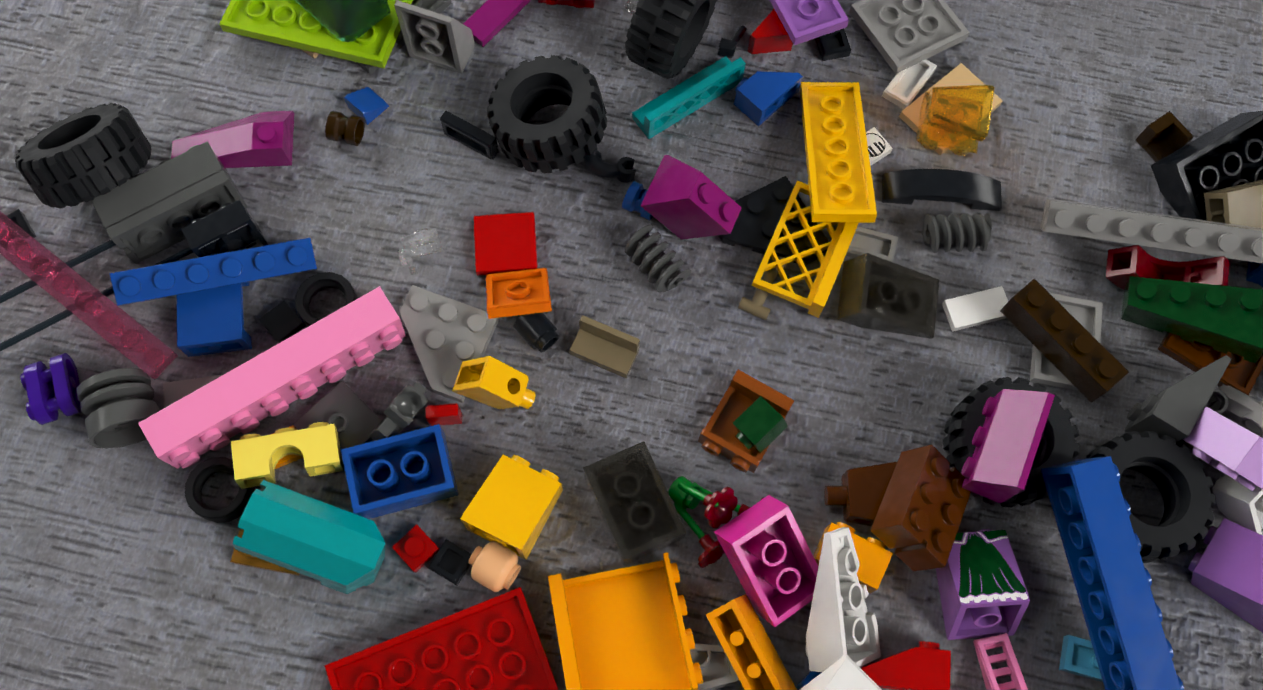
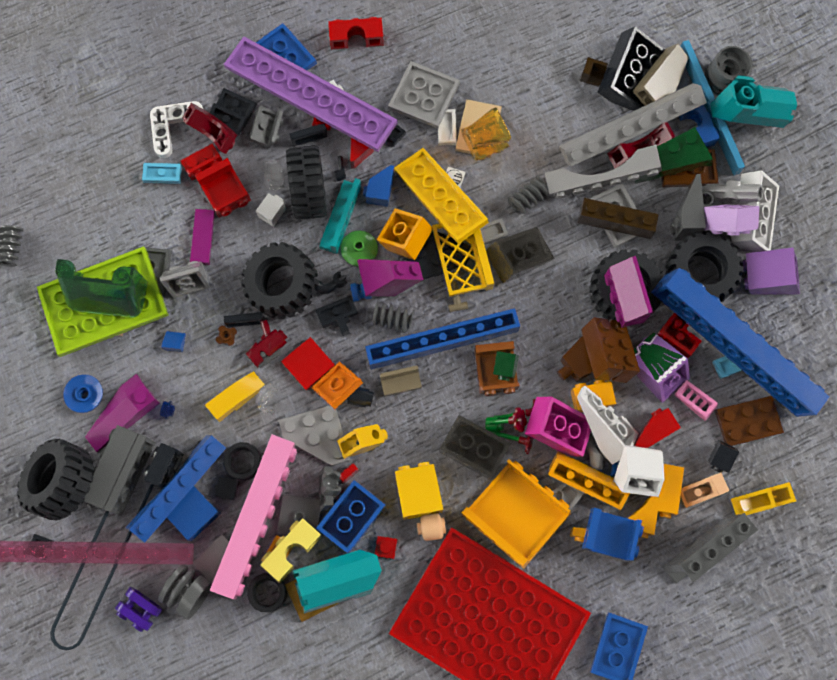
camera: 35 degrees left, 5 degrees up
dark brown wheel [325,111,365,146] -> none
black tile [428,539,471,586] -> none
black slope [882,169,1002,211] -> none
white tile [942,286,1008,332] -> none
none -> blue dish [63,374,103,413]
none -> clear blue plate [160,401,175,419]
none -> yellow slope [205,371,266,422]
none -> reddish brown plate [216,325,237,346]
none -> dark red piece [245,320,288,368]
none -> white brick [256,193,286,227]
none -> black hinge [315,295,358,336]
none -> bright green dish [341,231,378,267]
none -> blue brick [365,308,520,370]
none -> light orange brick [377,208,433,260]
none -> light grey arch [545,145,662,199]
none -> light grey arm [585,441,604,471]
none -> red brick [657,312,702,359]

